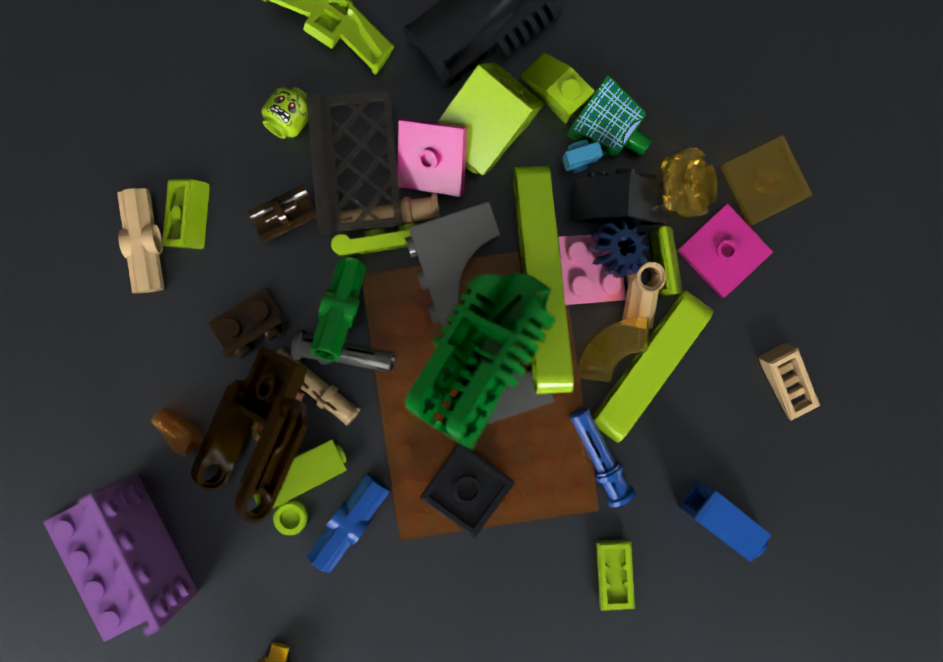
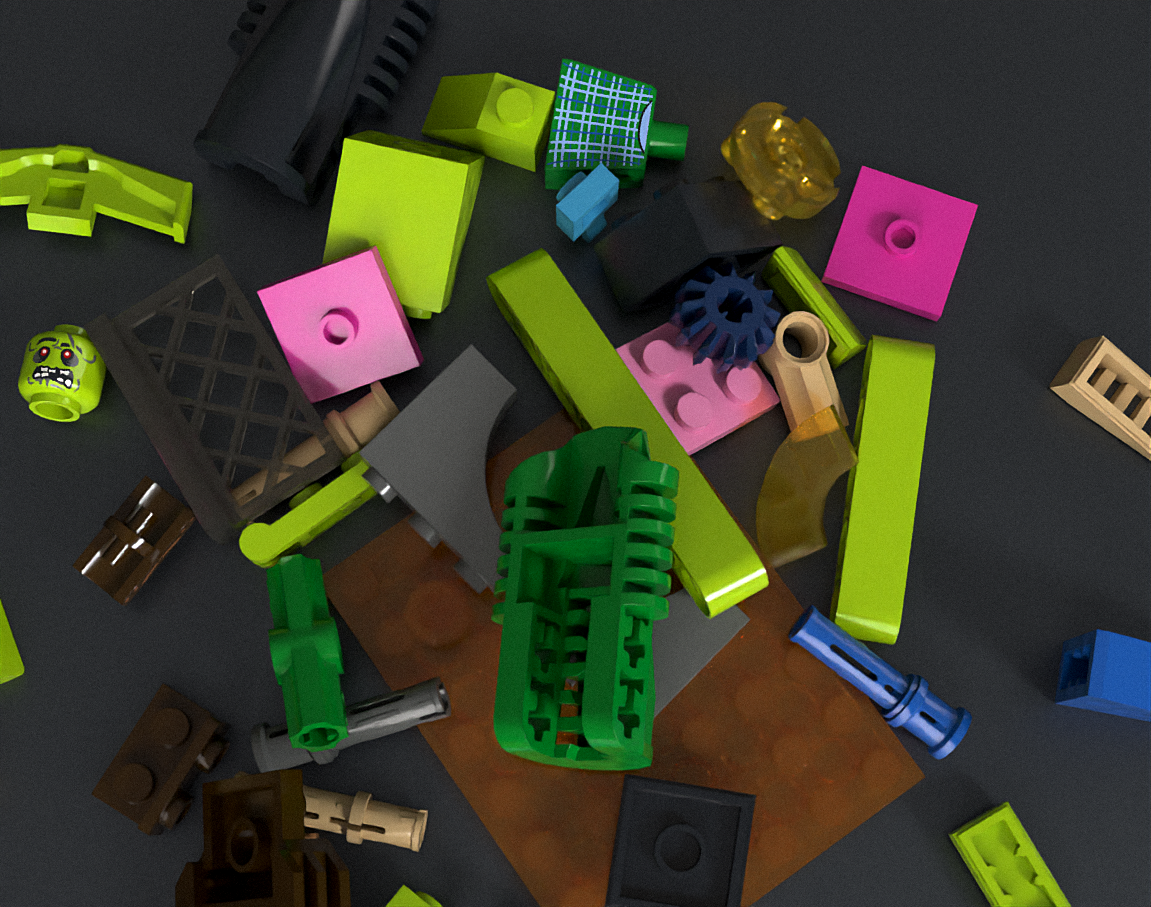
camera: 25 degrees left, 10 degrees down
clear yellow plate [720,135,813,226] -> none

